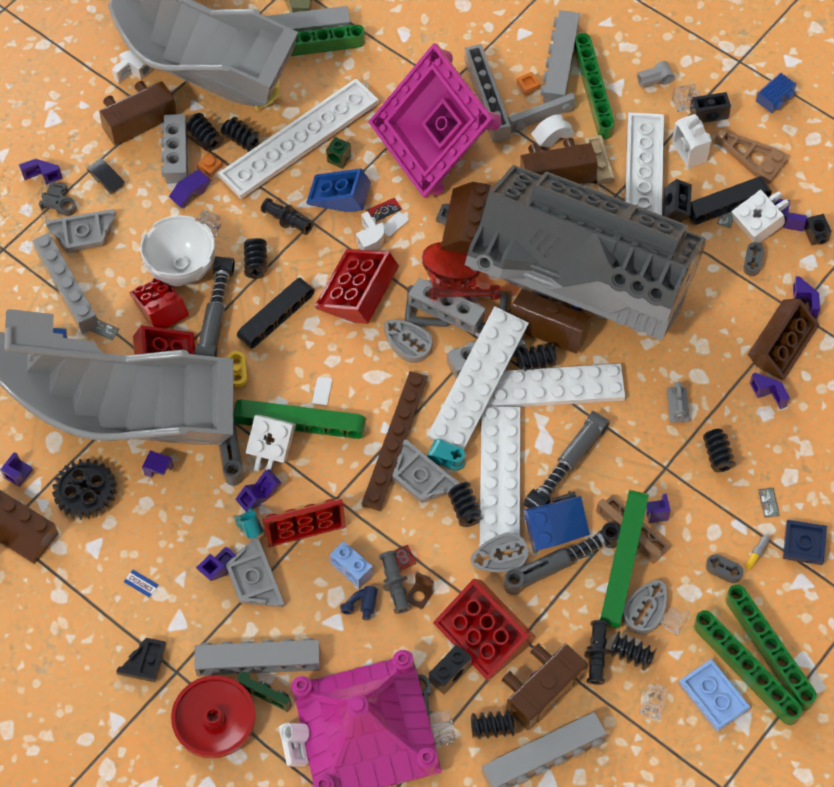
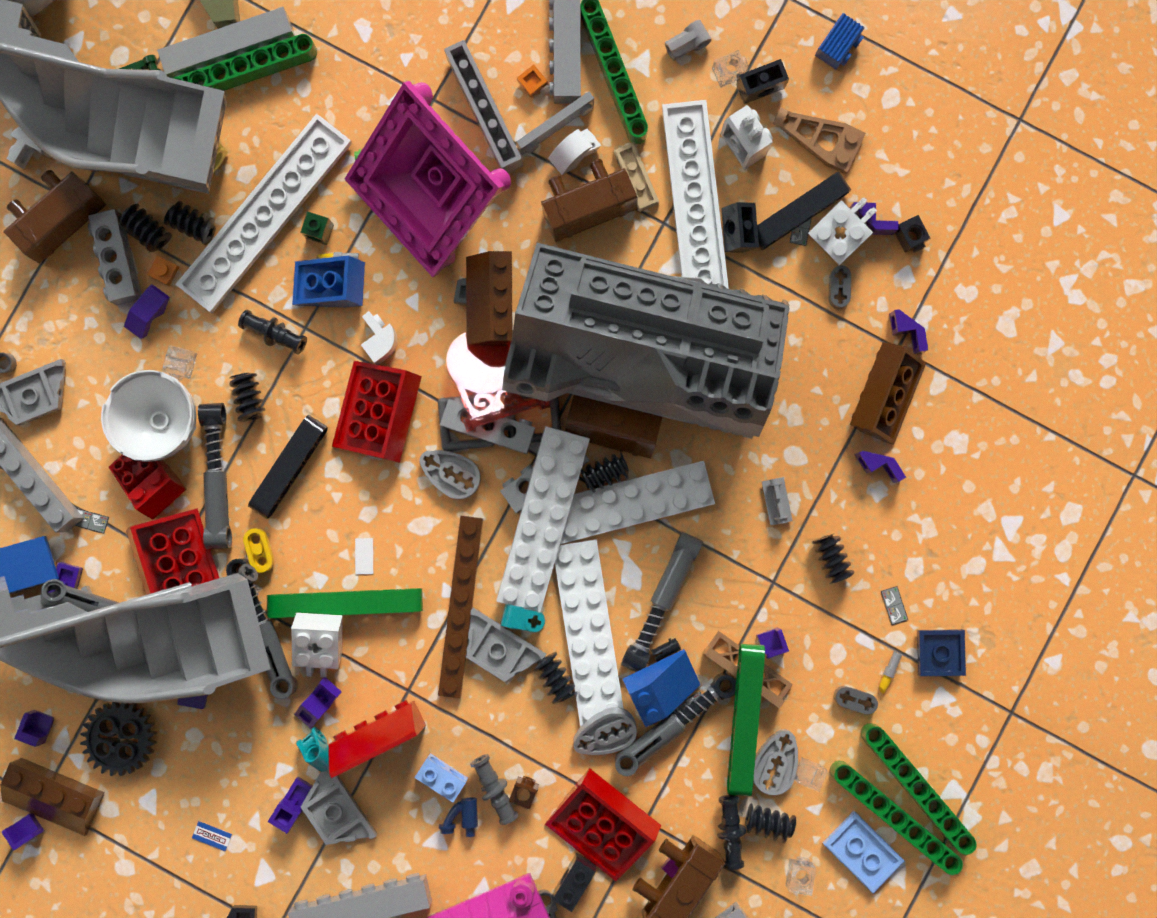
camera: 10 degrees left, 25 degrees up
black slope [86,158,125,194] -> none
sticker [366,198,402,221] -> none
white sticker [383,211,409,237] -> none
clear red tile [394,545,416,571] -> none

